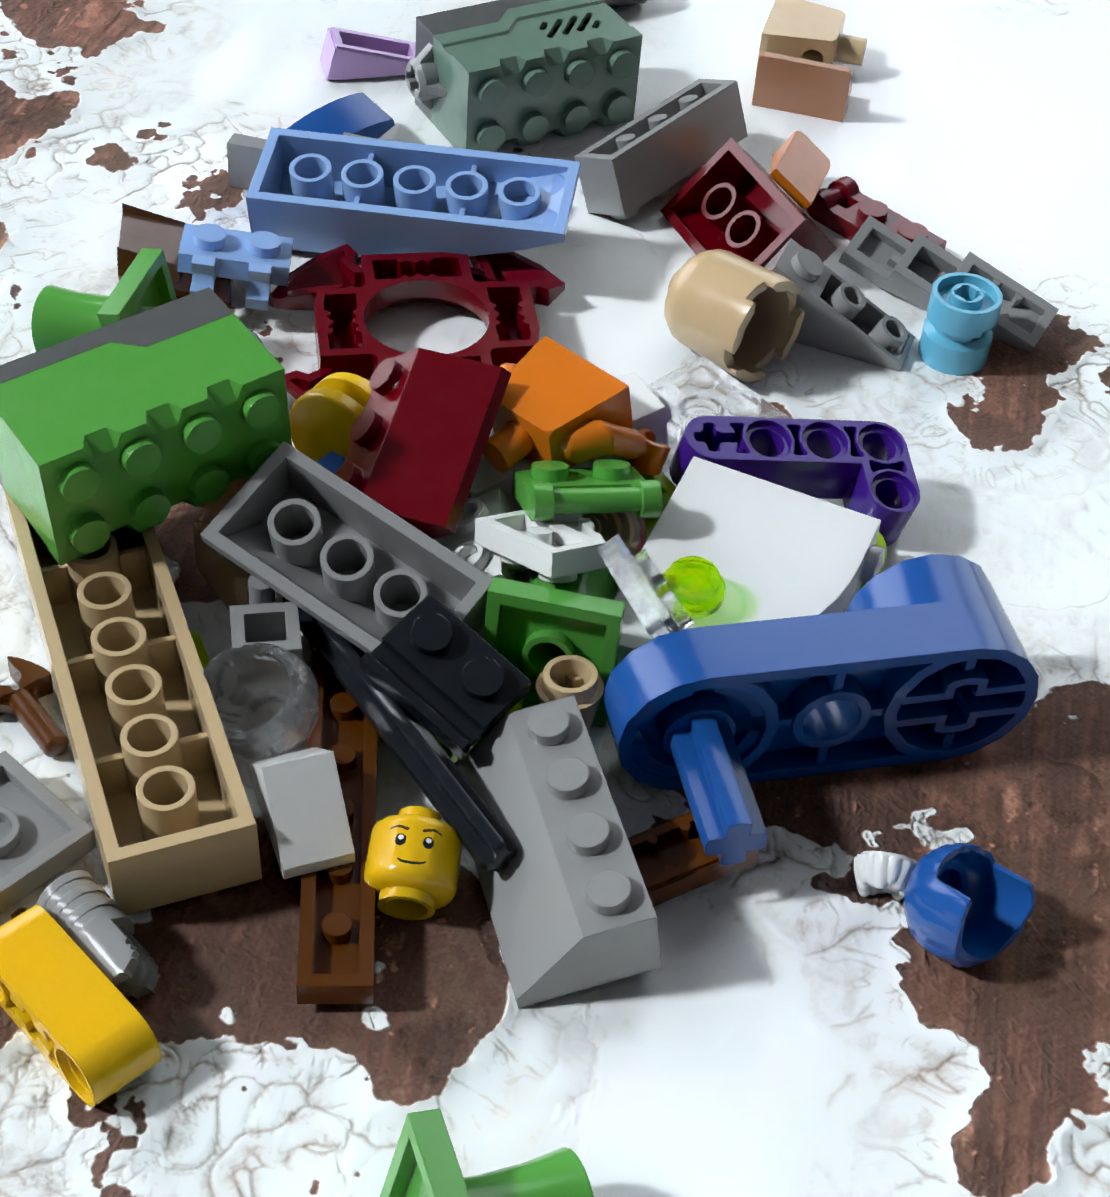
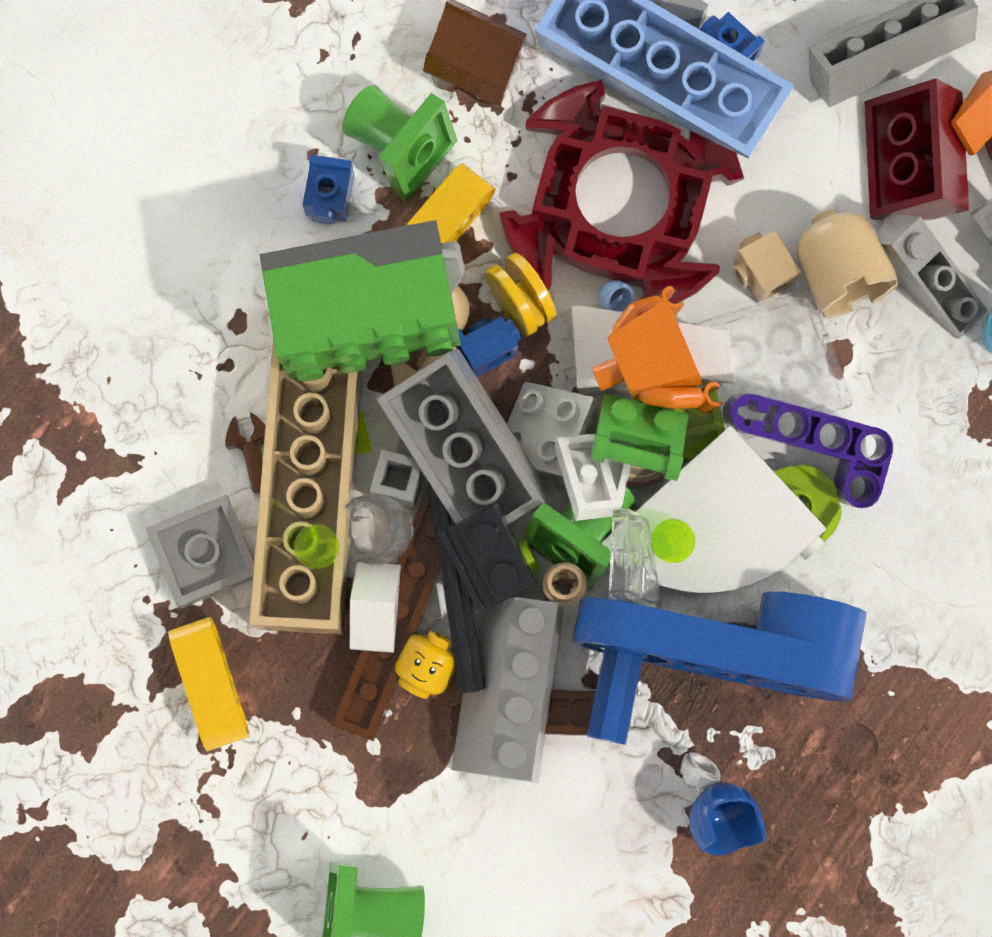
camera: 25 degrees right, 35 degrees up
light grey hinge [36,870,161,999] -> none
light blue plate [177,223,294,310] -> none
dark red slope [335,348,511,539] -> none
none -> clear neon green plate [294,524,339,569]
none -> tan brick [733,230,801,304]

